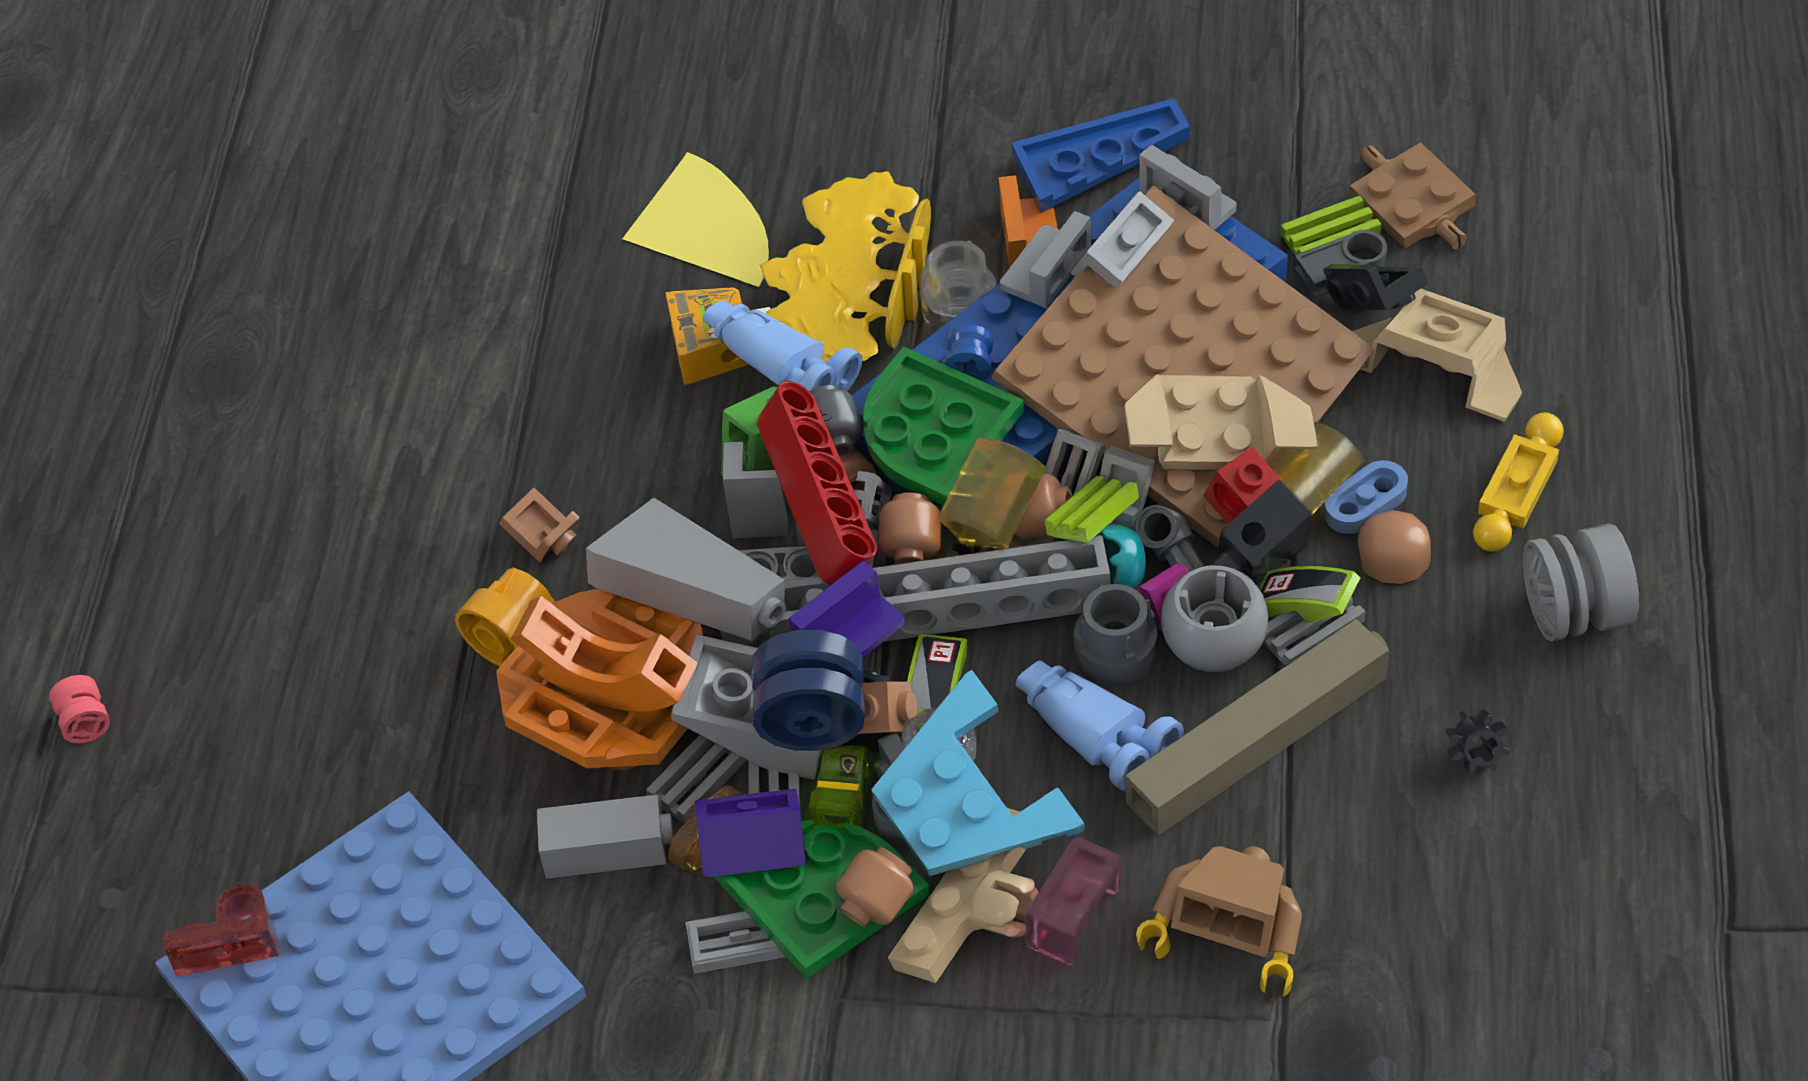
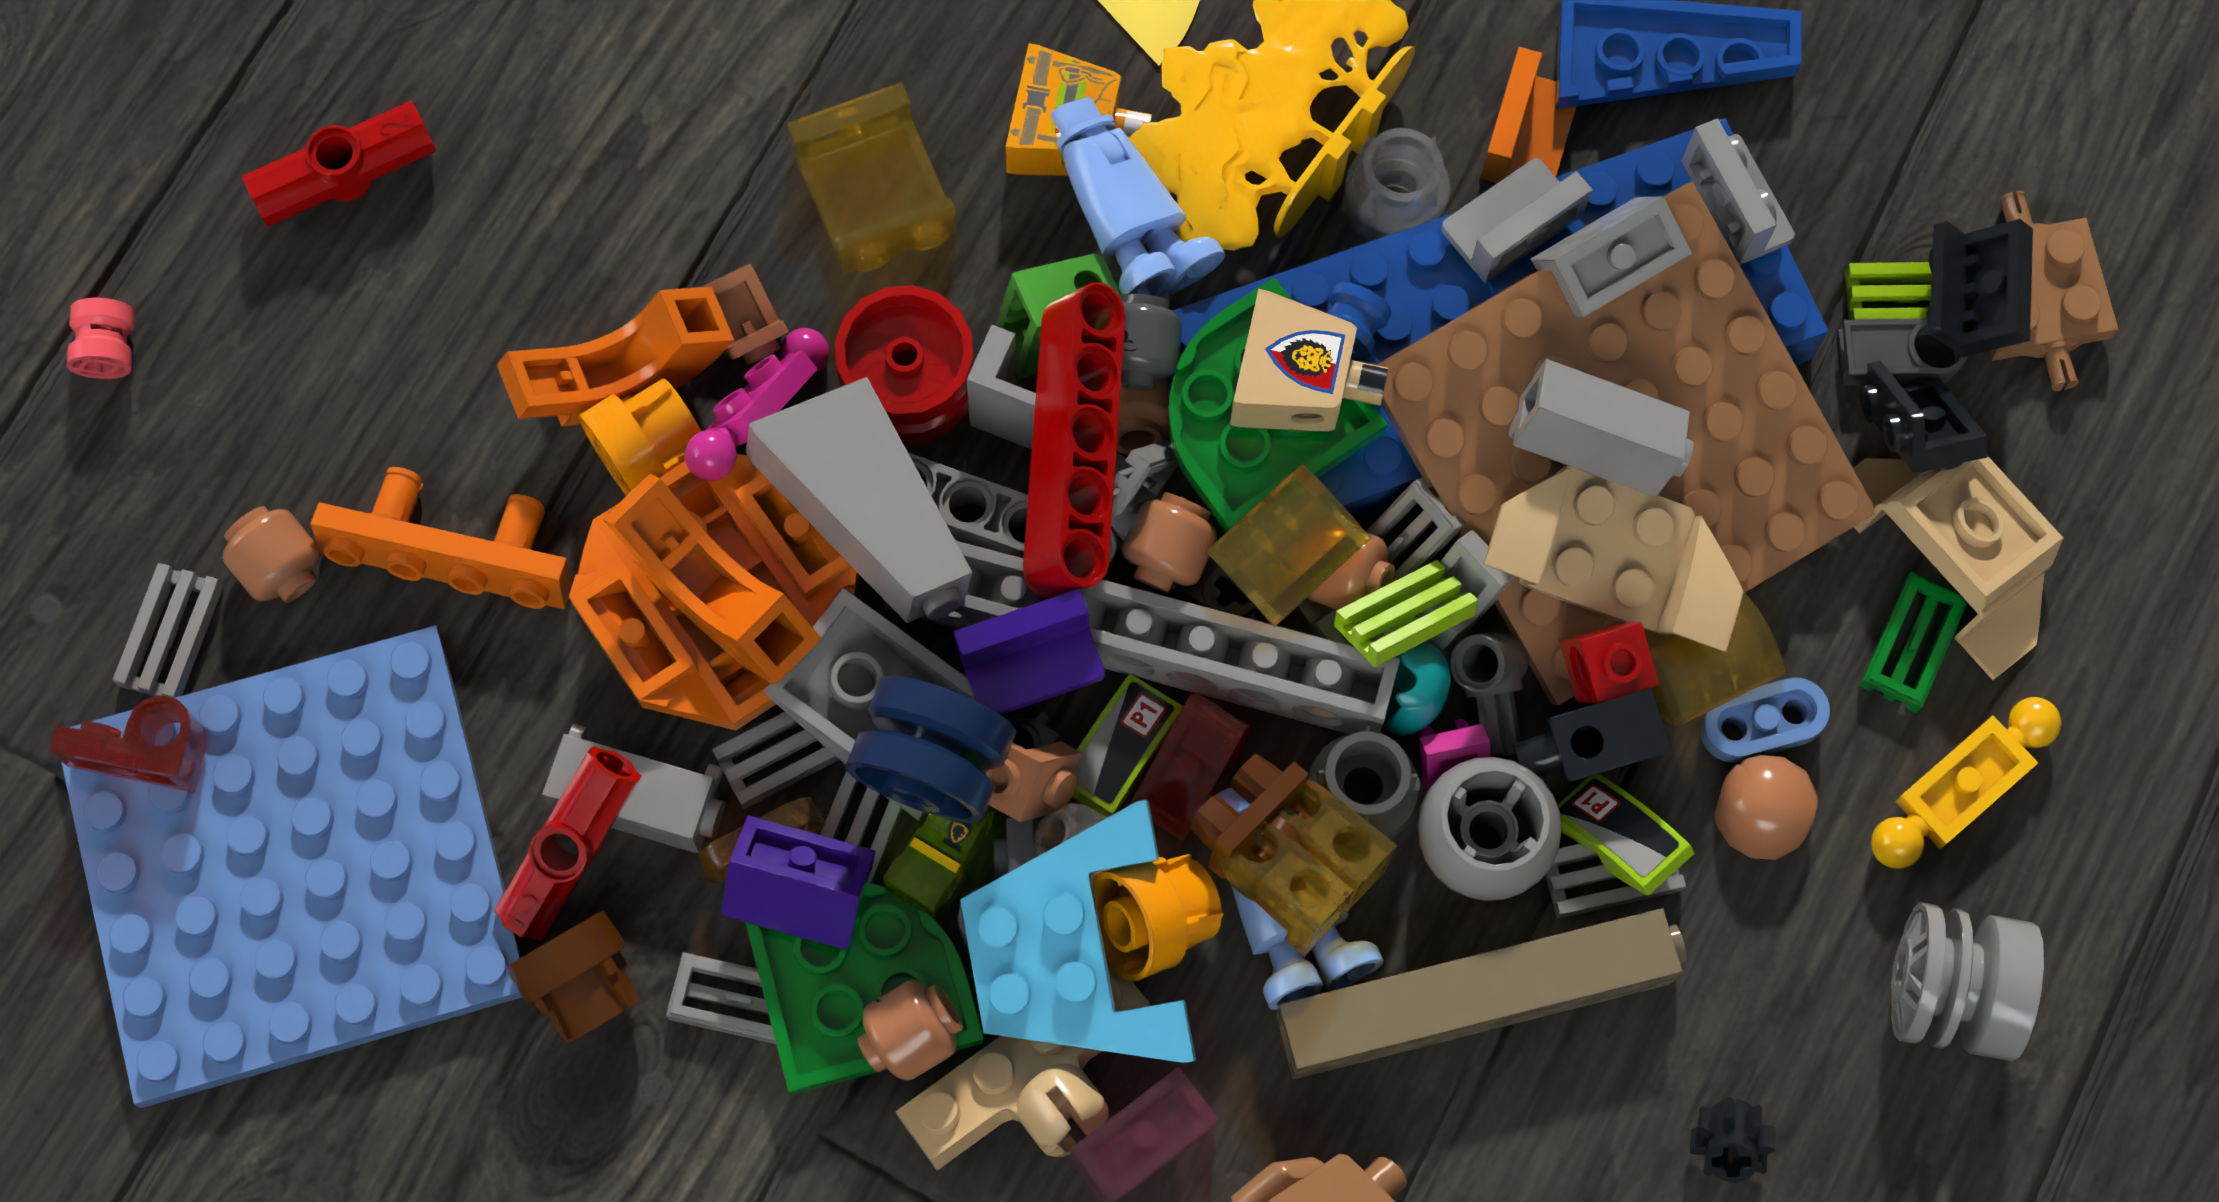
camera: 15 degrees right, 20 degrees up
none -> light grey tile [113,563,224,700]
none -> nougat head [222,506,321,603]
none -> red piece [242,100,436,227]
none -> orange plate [310,467,572,610]
none -> red piece [494,746,642,941]
none -> orange arch [497,286,734,427]
none -> reddish brown piece [505,909,642,1045]
none -> dark pink plate [685,328,830,481]
none -> clear yellow panel [787,82,957,274]
none -> red wheel [835,285,974,445]
none -> light orange piece [1092,854,1223,981]
none -> clear red plate [1129,693,1253,841]
none -> clear yellow hips [1190,754,1397,957]
none -> tan torso [1230,289,1388,432]
none -> light grey brick [1509,359,1694,497]
none -> green tile [1858,572,1968,713]
none -> black bracket [1926,219,2033,357]

